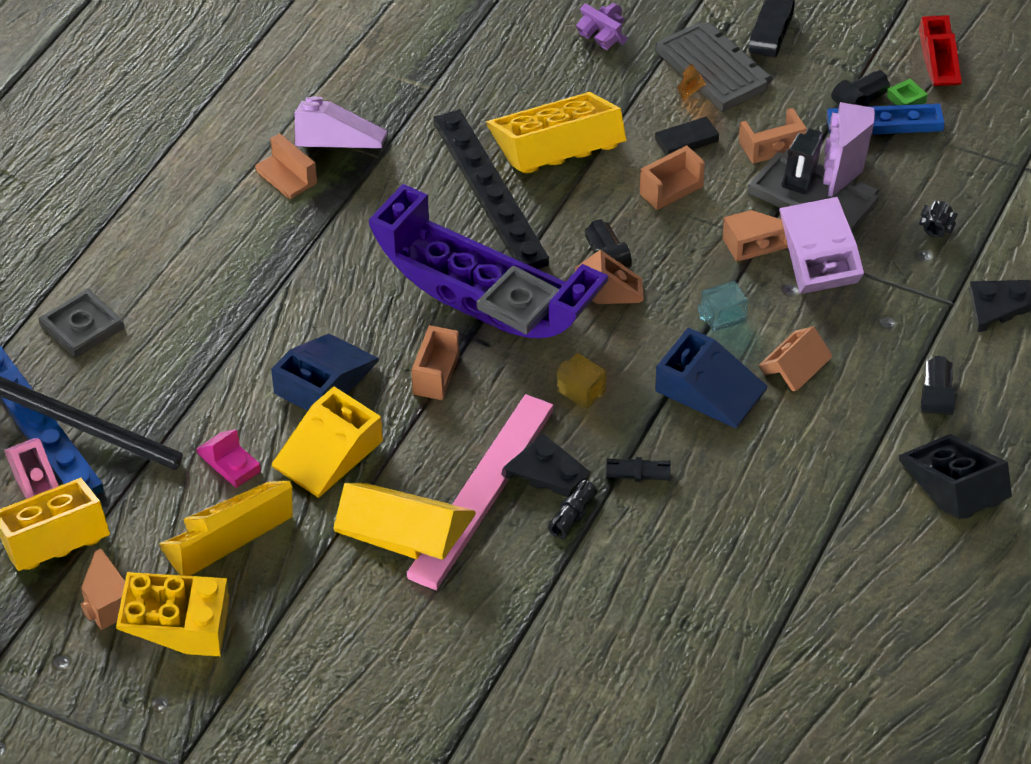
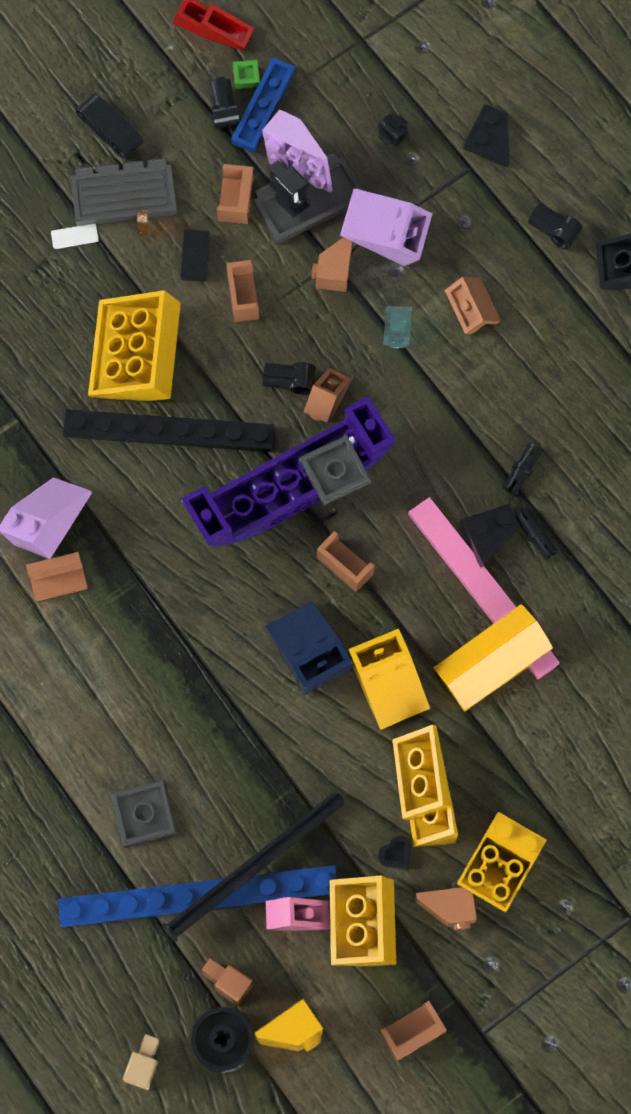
camera: 65 degrees left, 25 degrees up
dark pink slope [196,429,261,488] -> none
clear yellow brick [557,353,607,409] -> none
medium lavender hips [576,3,628,50] -> none
dark blue slope [655,327,768,429] -> none
none -> white sticker [51,224,99,249]
none -> black tile [378,836,411,870]

